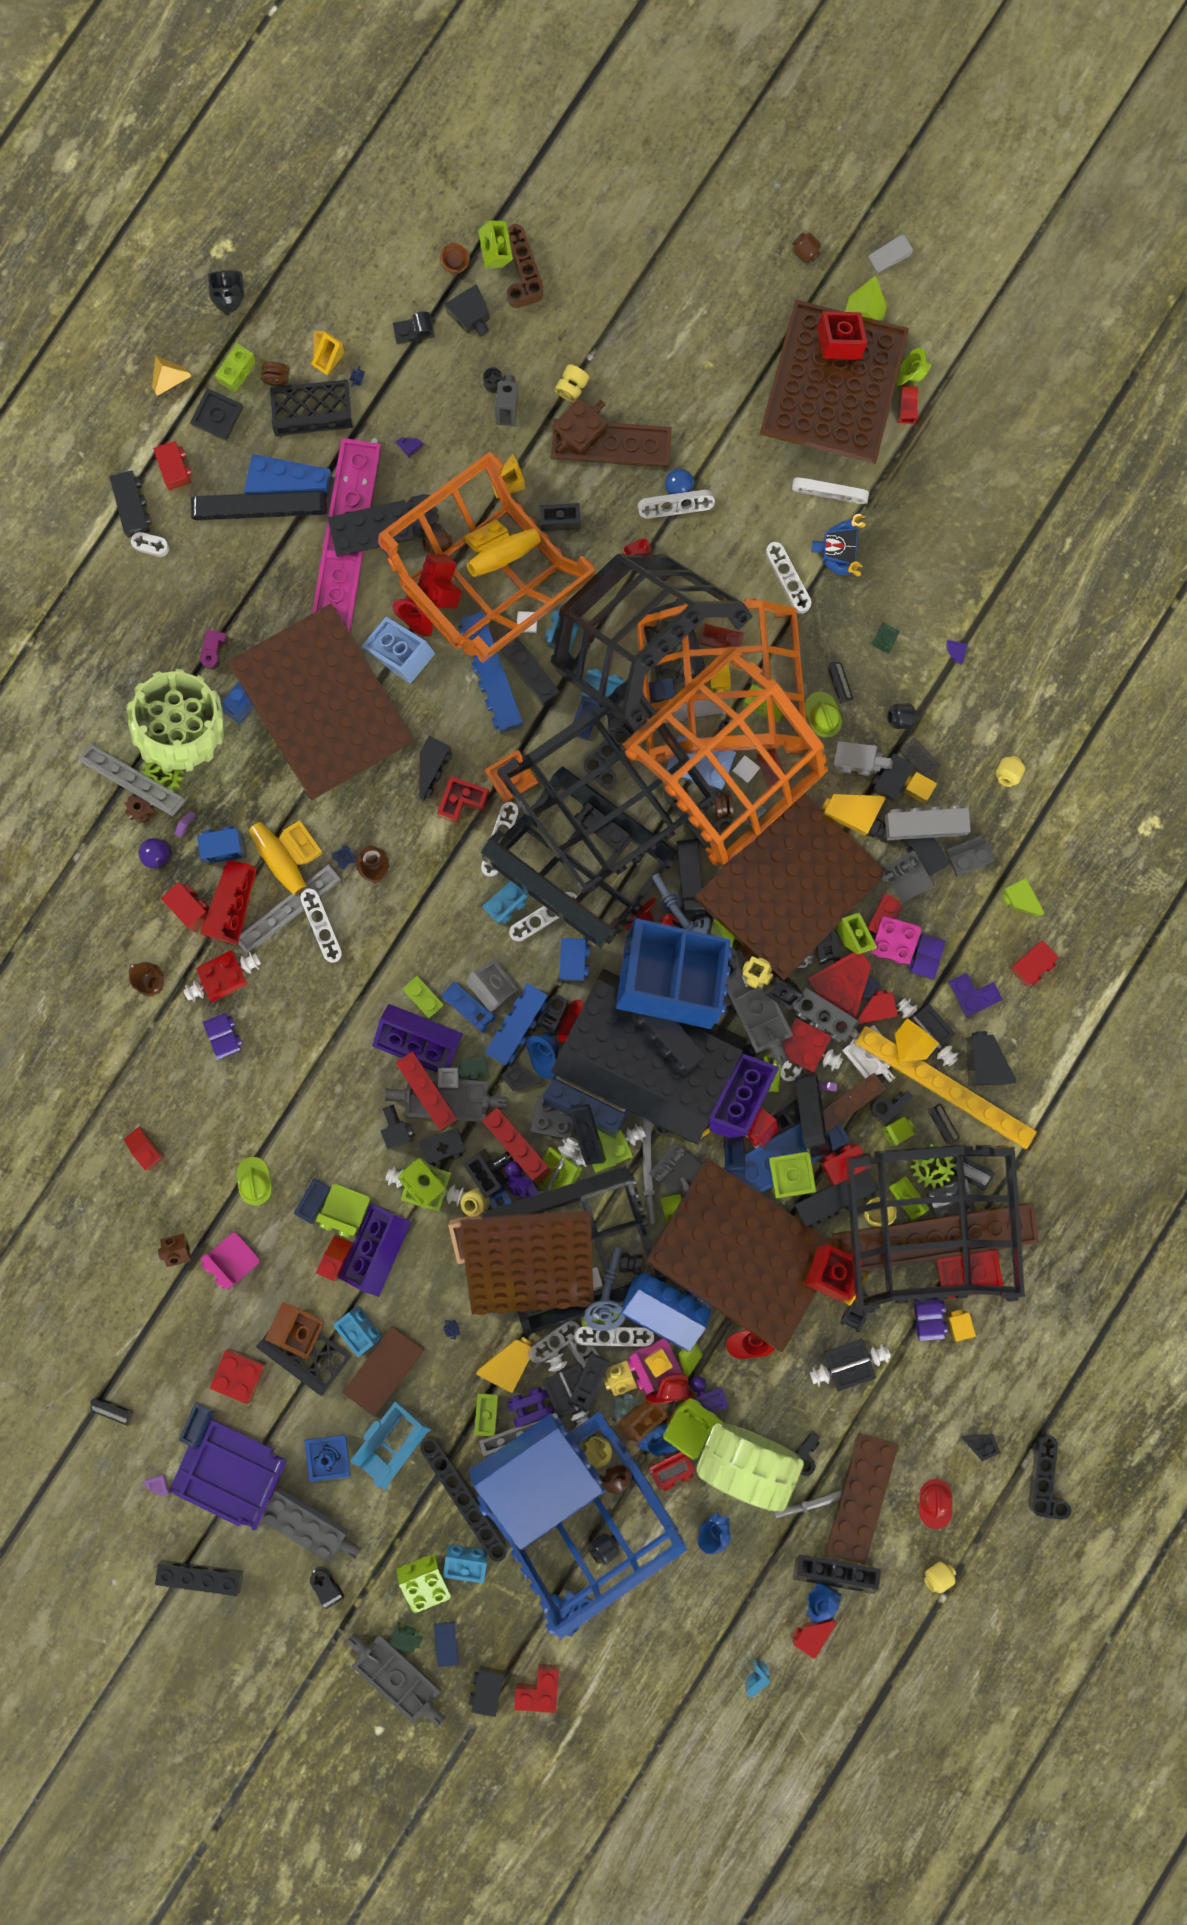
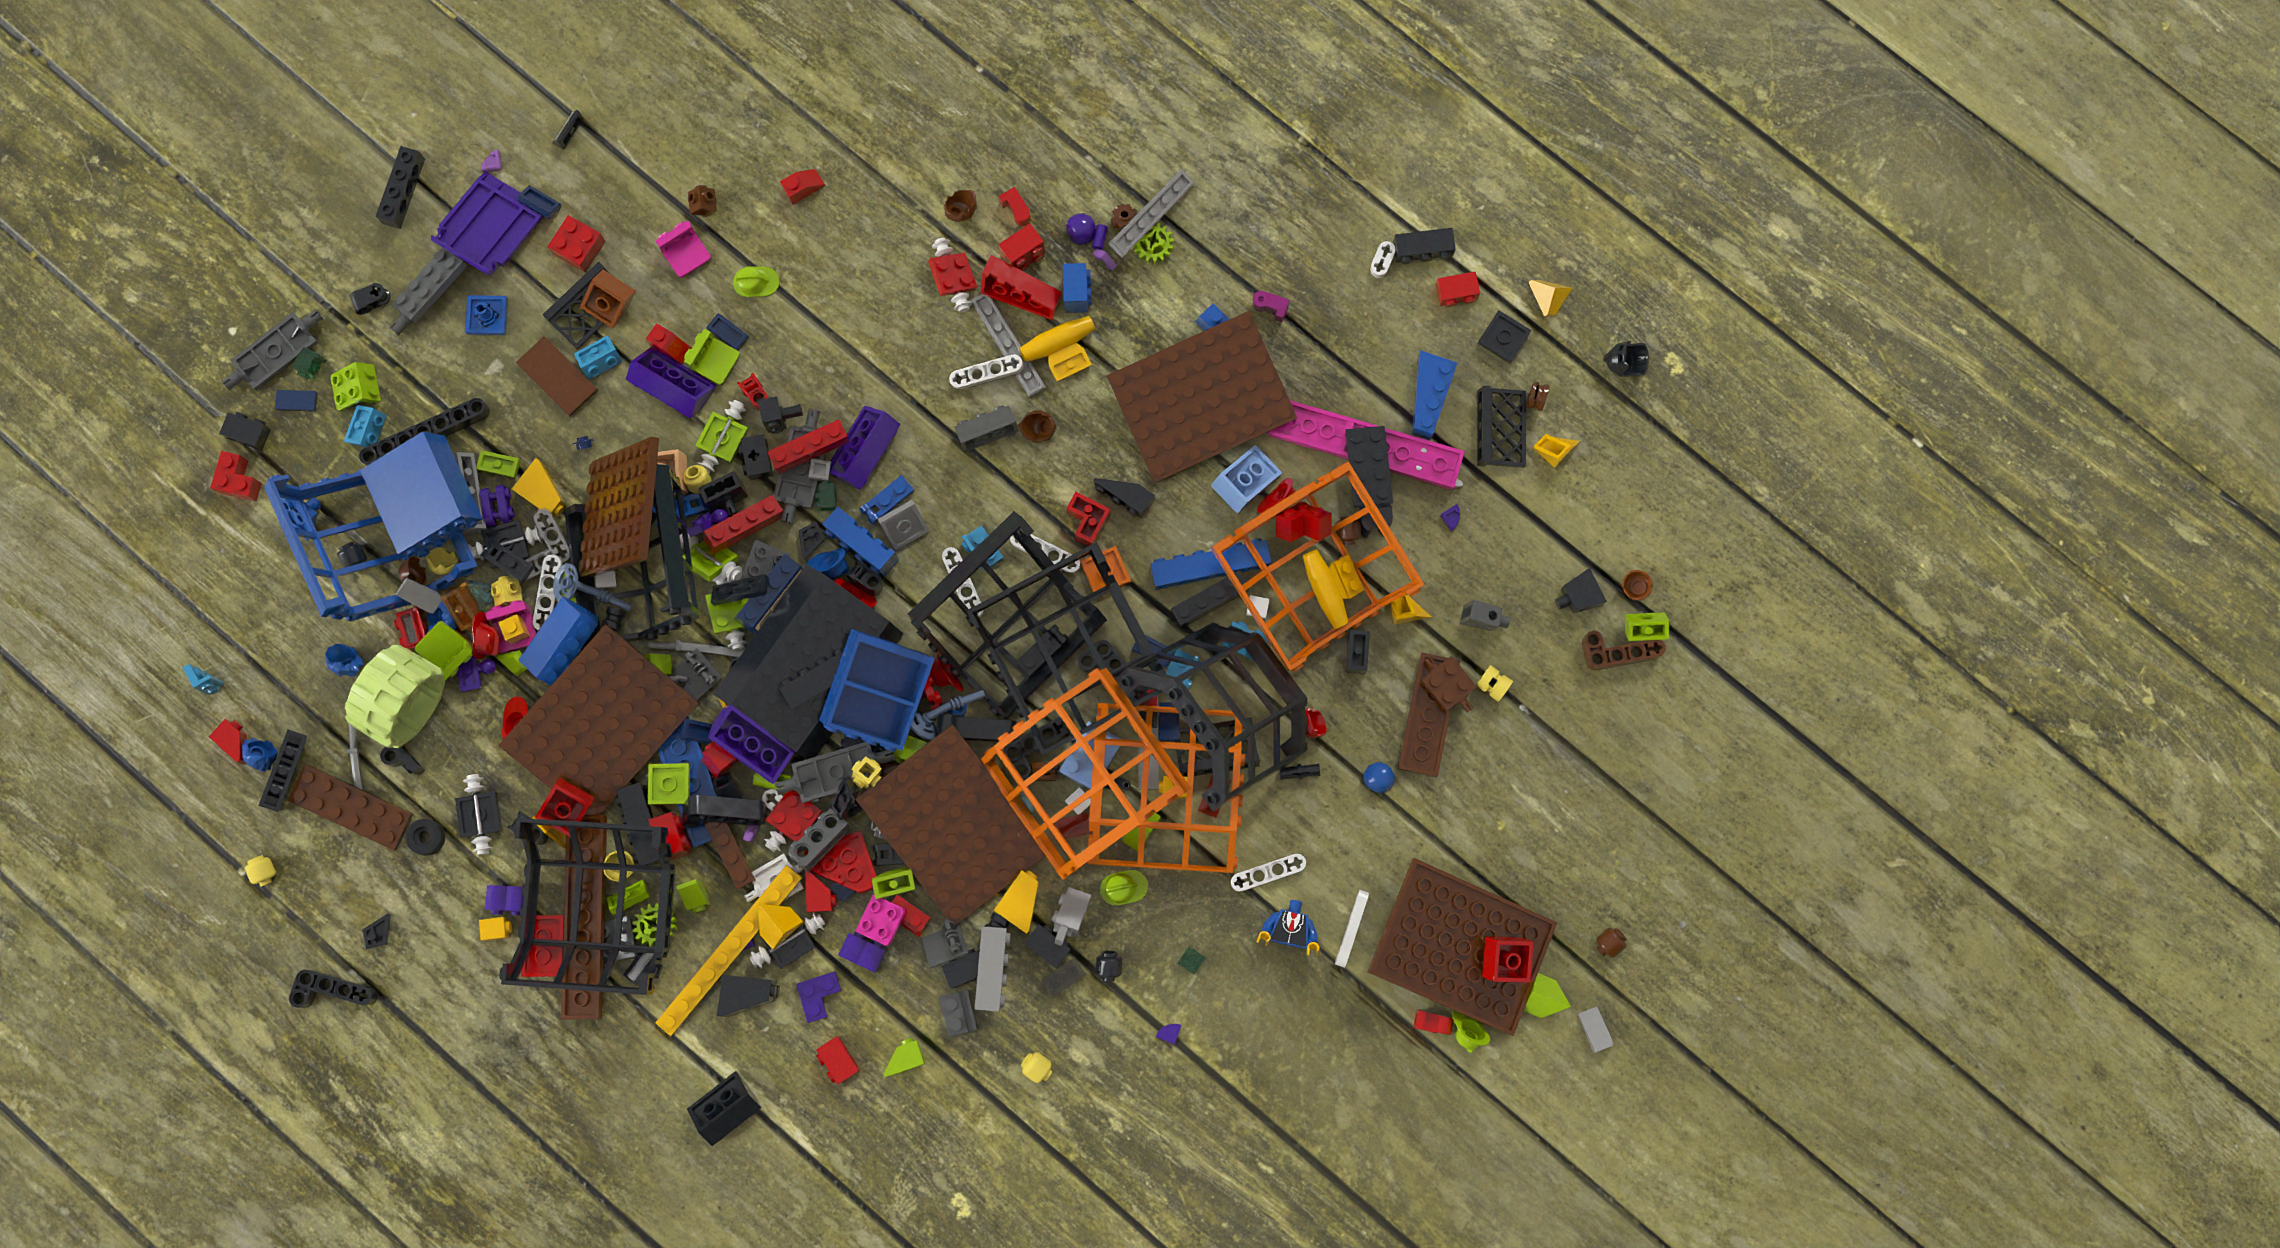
camera: 100 degrees right, 5 degrees down
yellowish green wheel [127,669,224,772] -> none
black beam [190,491,327,520] -> none
dark purple brick [203,1013,243,1060] -> none
lime brick [215,343,257,393] -> none
clear blue plate [332,846,356,869] -> none
clear blue plate [349,366,365,387] -> none
dark azure piece [350,1401,431,1490] -> none
black plate [393,311,435,344] -> none
lime brick [397,1158,445,1208] -> none
lime plate [402,976,444,1019] -> none
black wheel [483,367,503,393] -> none
blue brick [559,938,590,983] -> none
white beam [638,490,715,519] -> none
black slope [827,662,853,704] -> none
black plate [870,1091,914,1126] -> none
yellow brick [904,772,937,804] -> none
red piece [919,1479,952,1529] -> none
slope [928,1103,960,1145] -> none
none -> light grey slope [396,578,443,614]
none -> black tyre [405,819,445,856]
none -> black slope [687,1071,762,1146]
none -> red piece [737,373,769,411]
none -> dark grey slope [954,405,1018,452]
none -> red leg [998,187,1031,226]
none -> dark purple piece [1092,224,1108,250]
none -> black pin [1279,763,1320,780]

